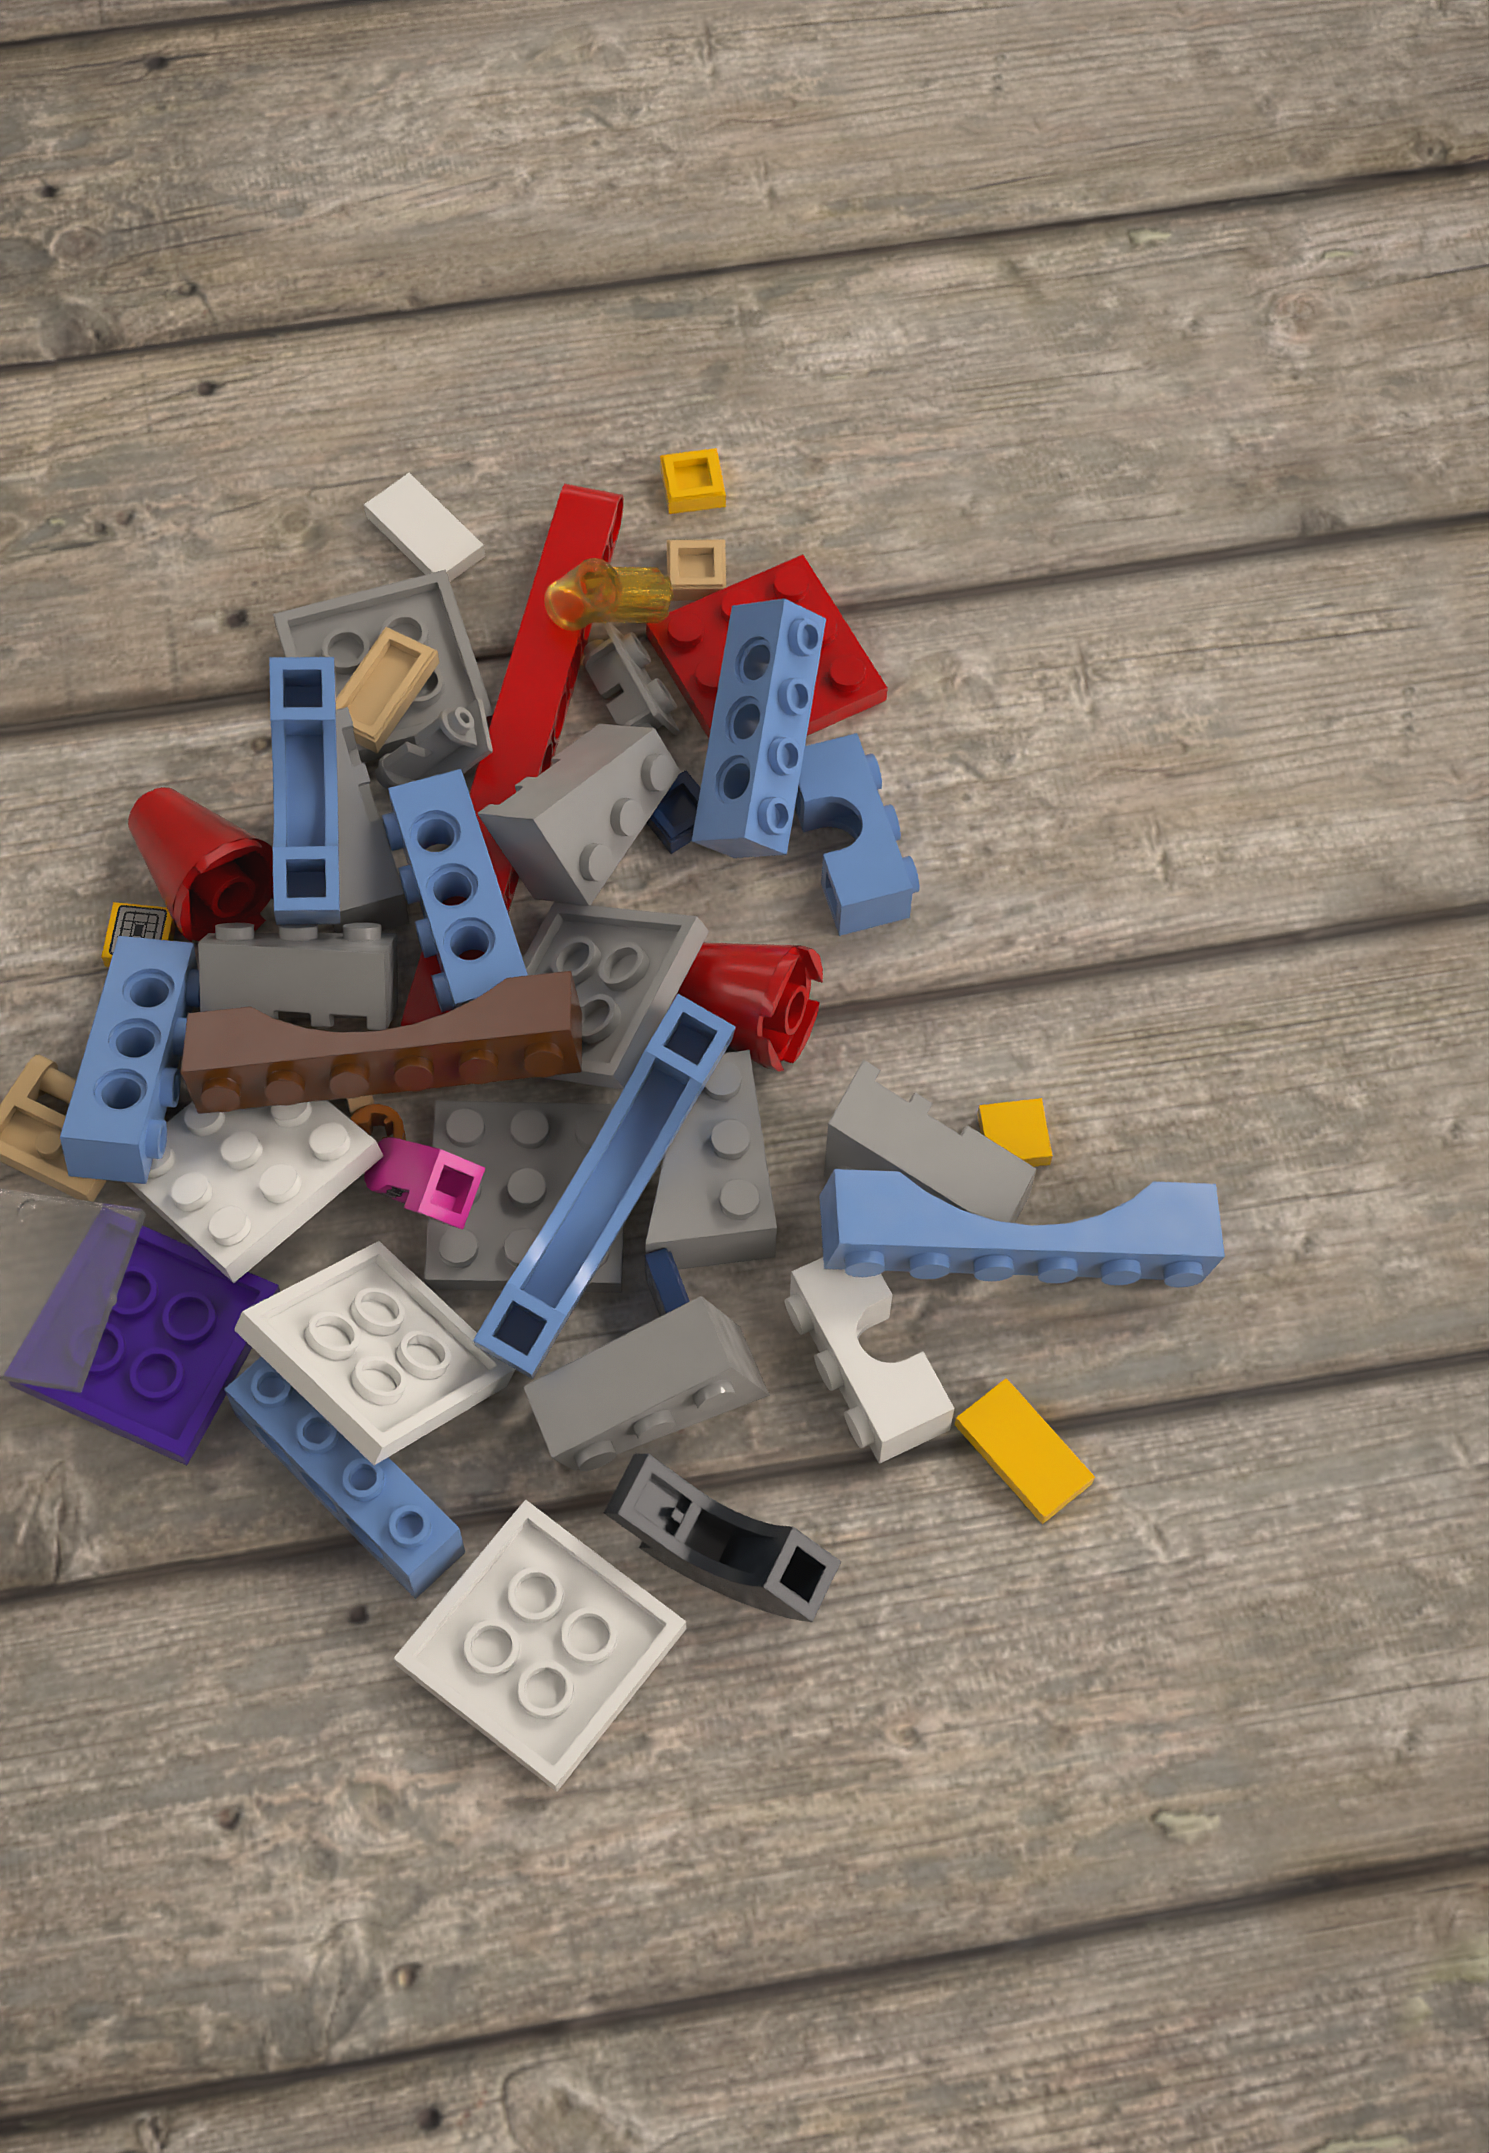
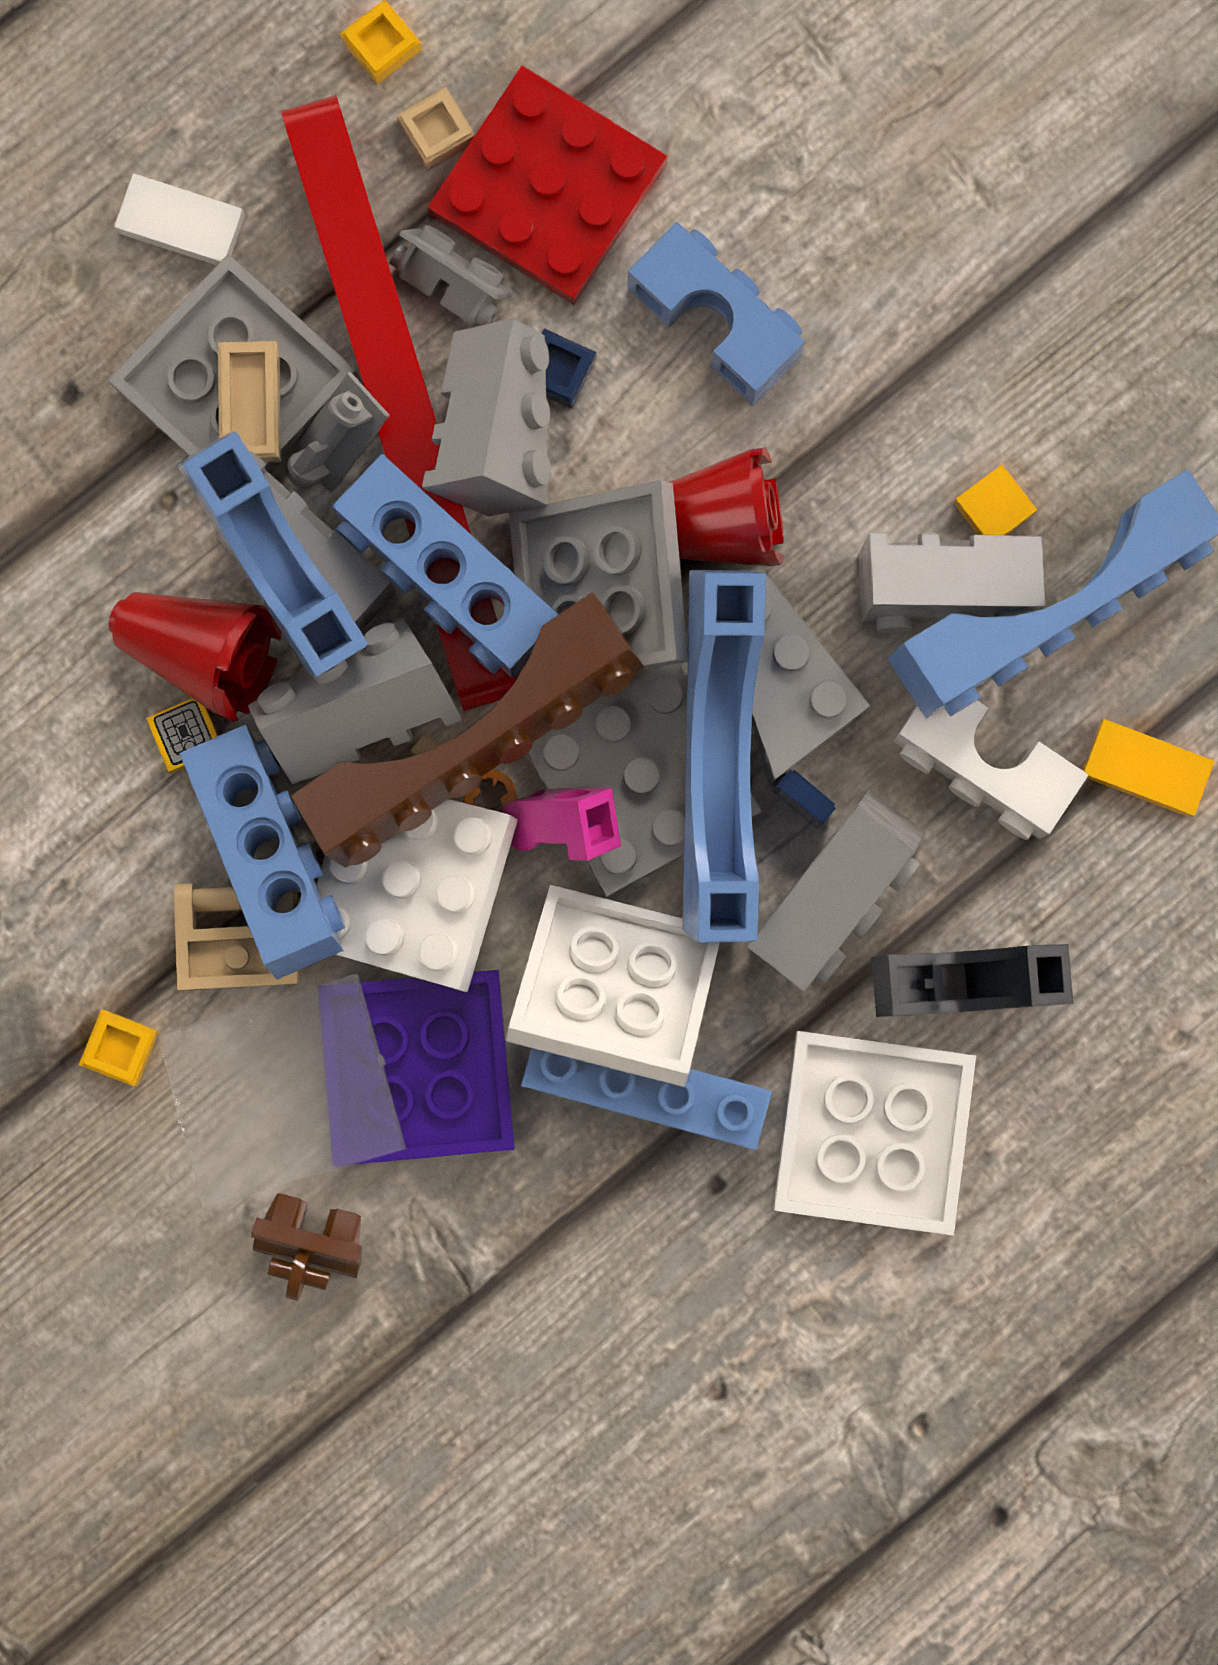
camera: 30 degrees left, 20 degrees up
clear yellow piece [545,558,674,631] -> none
medium blue brick [692,598,826,858] -> none

